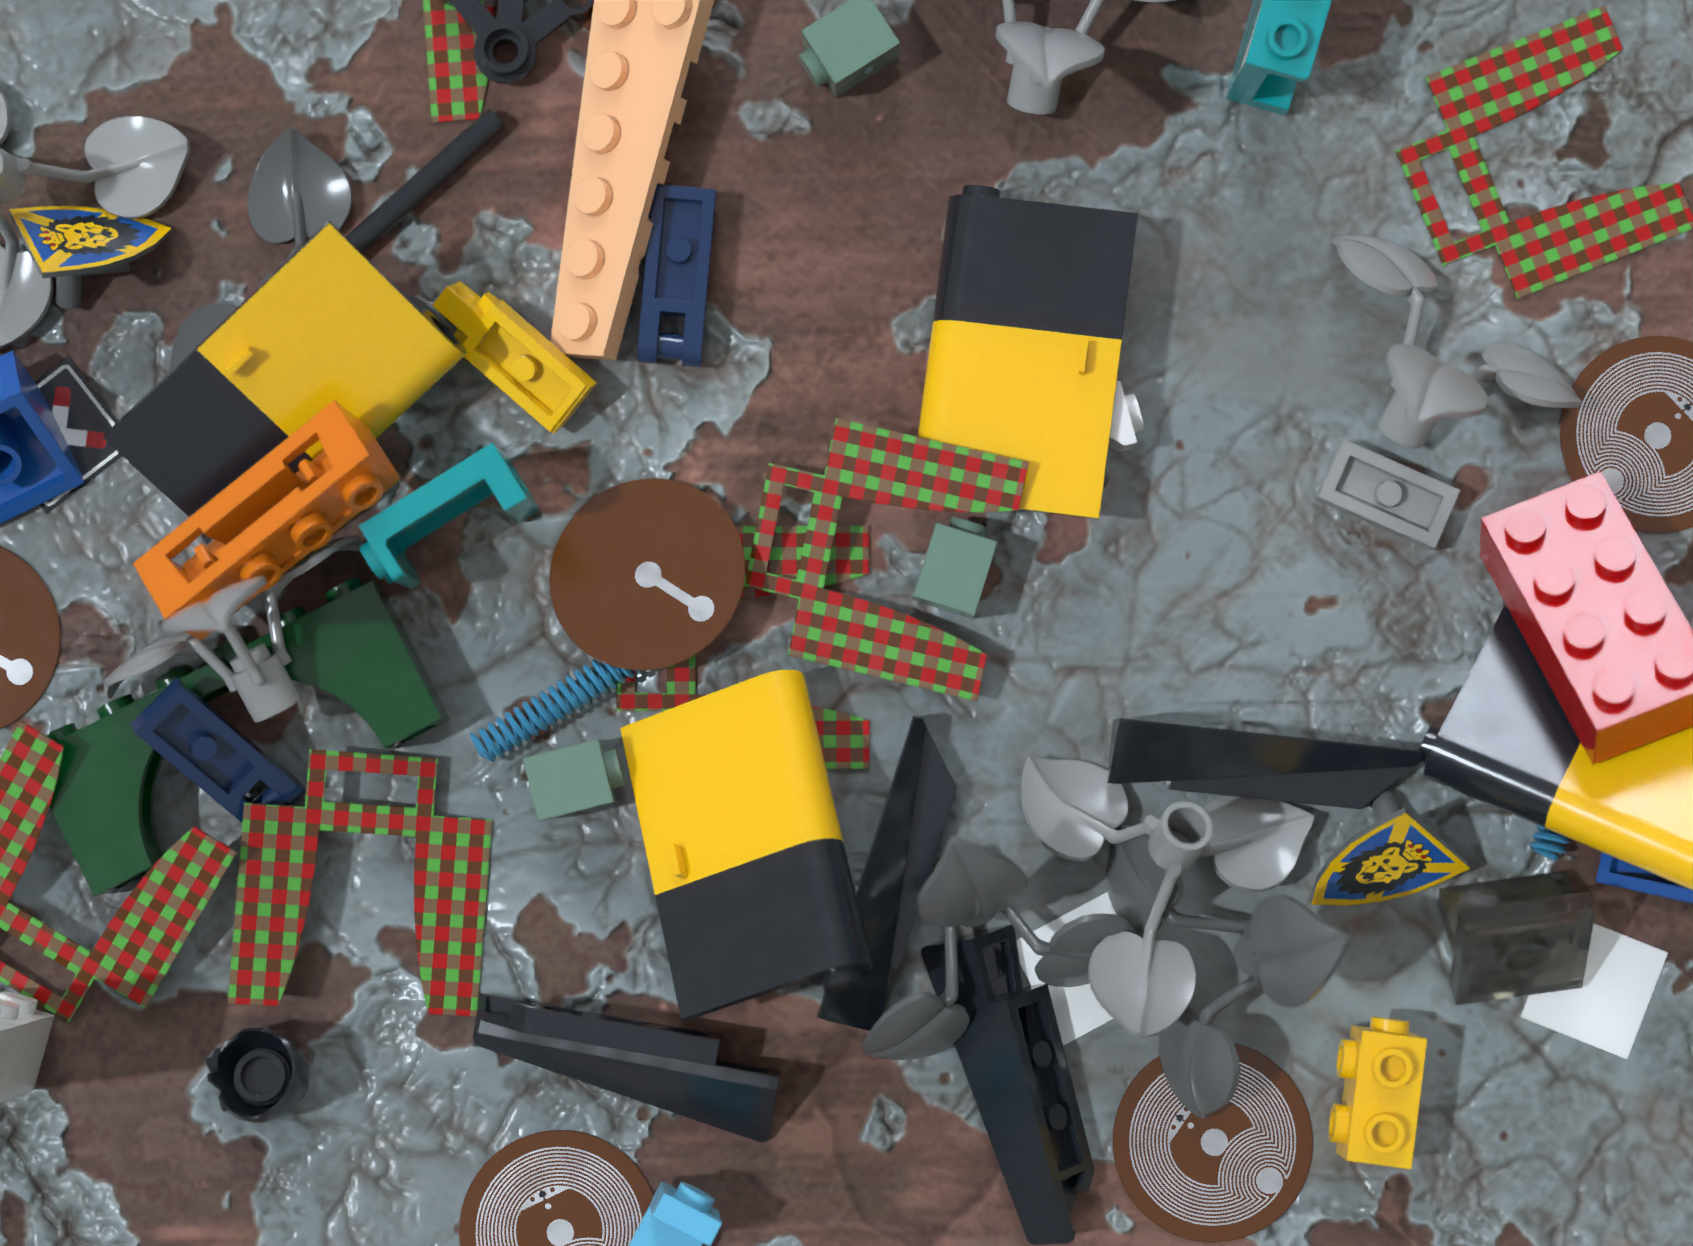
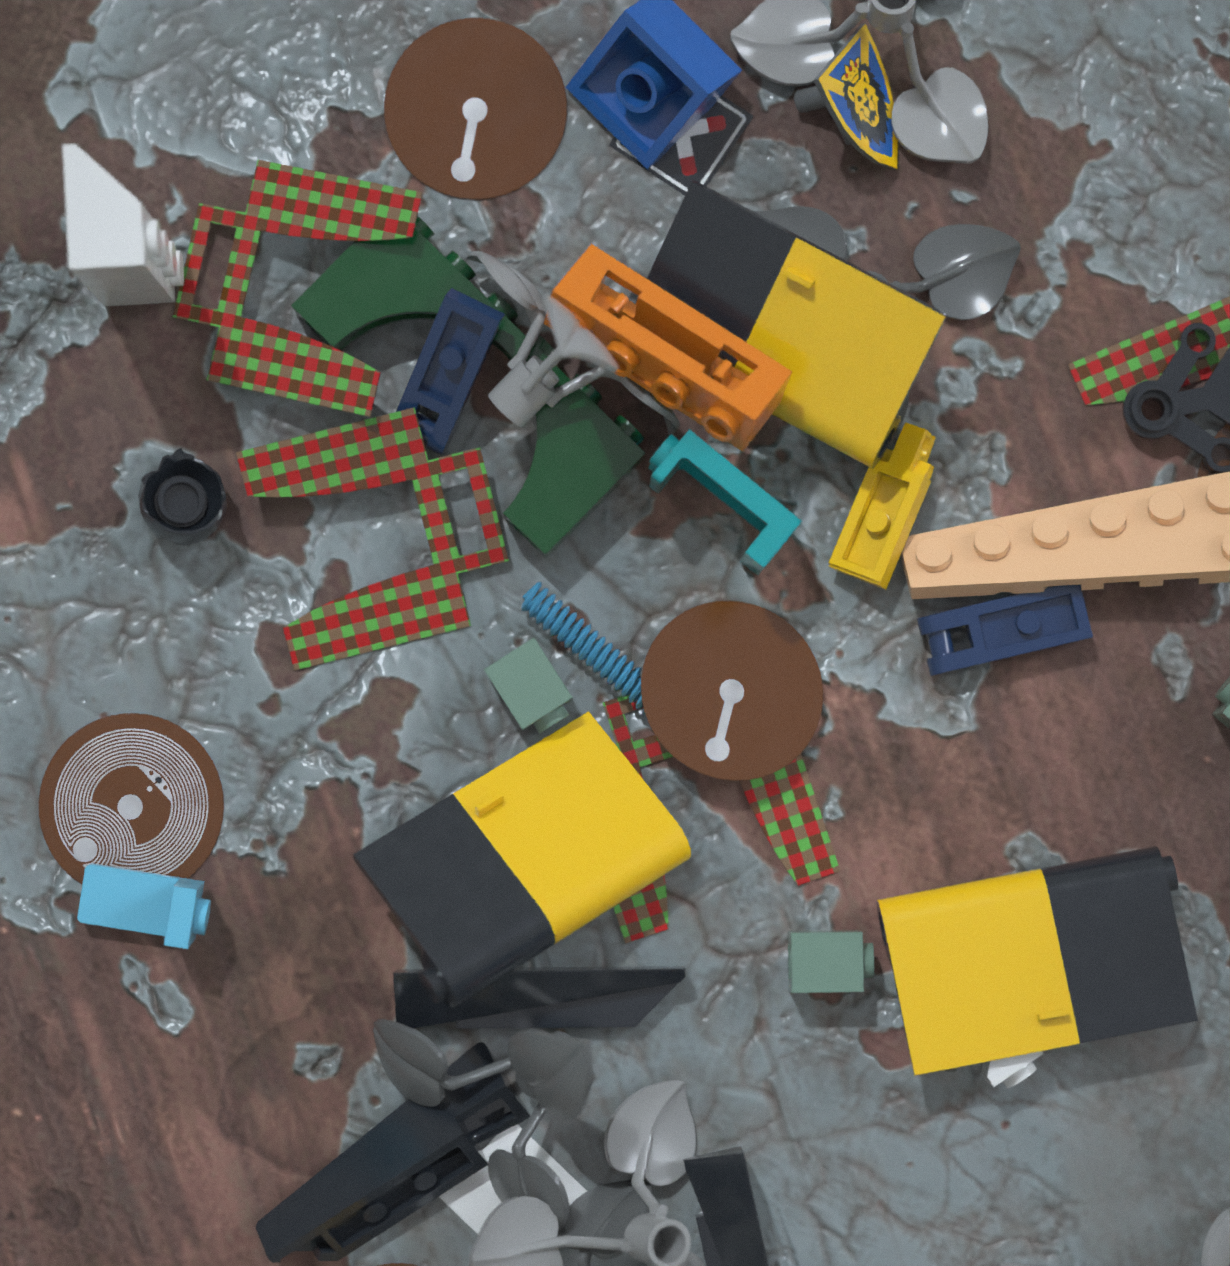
camera: 65 degrees right, 0 degrees up
black bar [345,108,506,254] -> none
black wedge [473,993,781,1143] -> none
piece [745,418,1029,701] -> none

